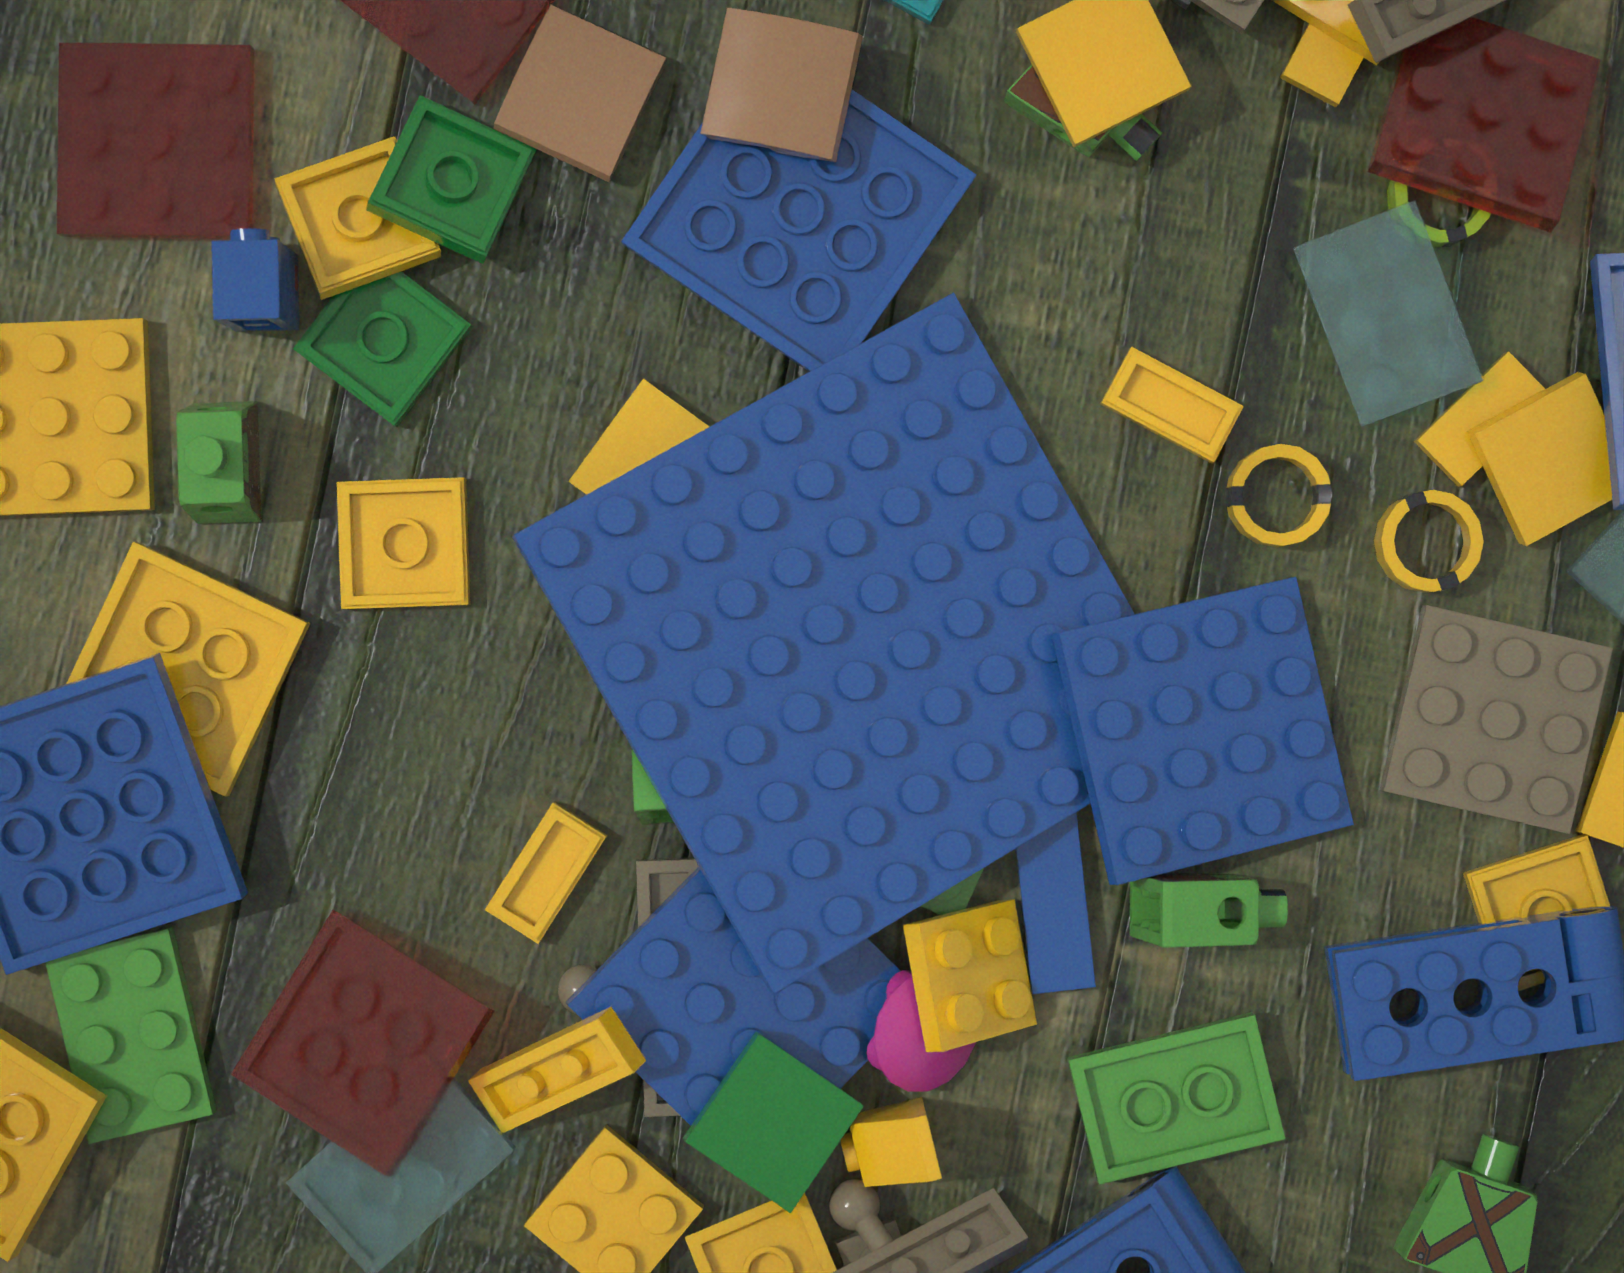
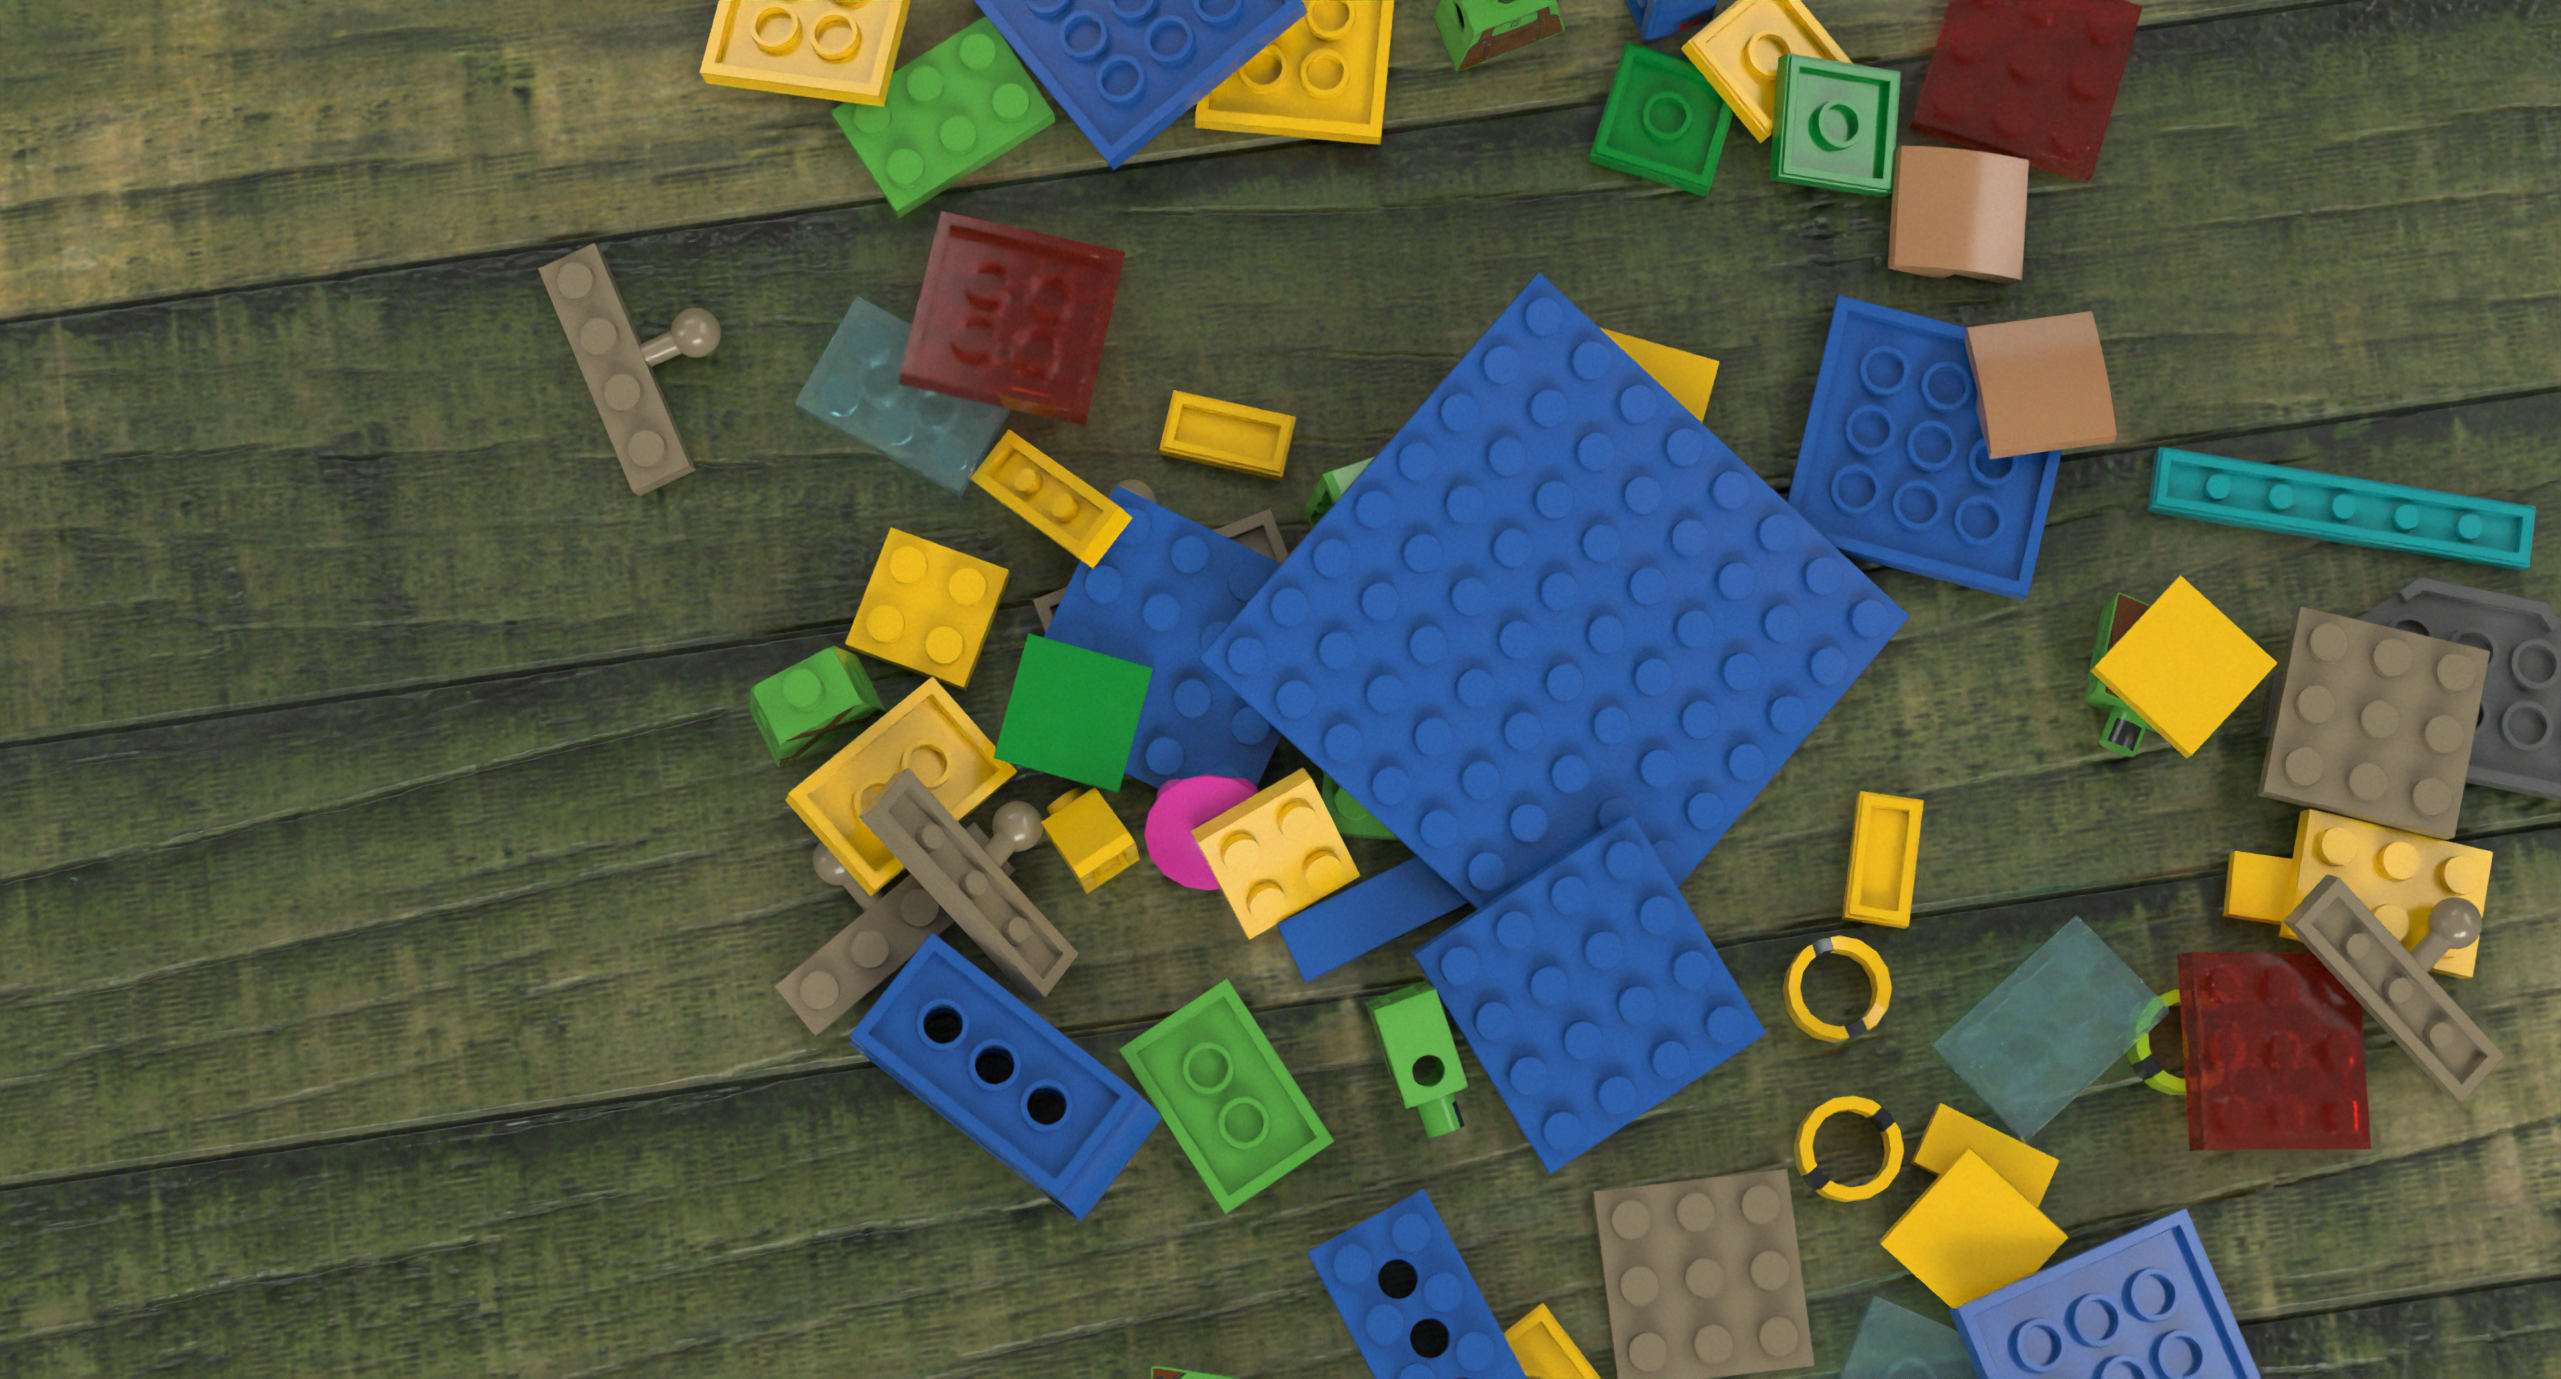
camera: 70 degrees right, 10 degrees down
yellow tile [337,477,471,609] -> none

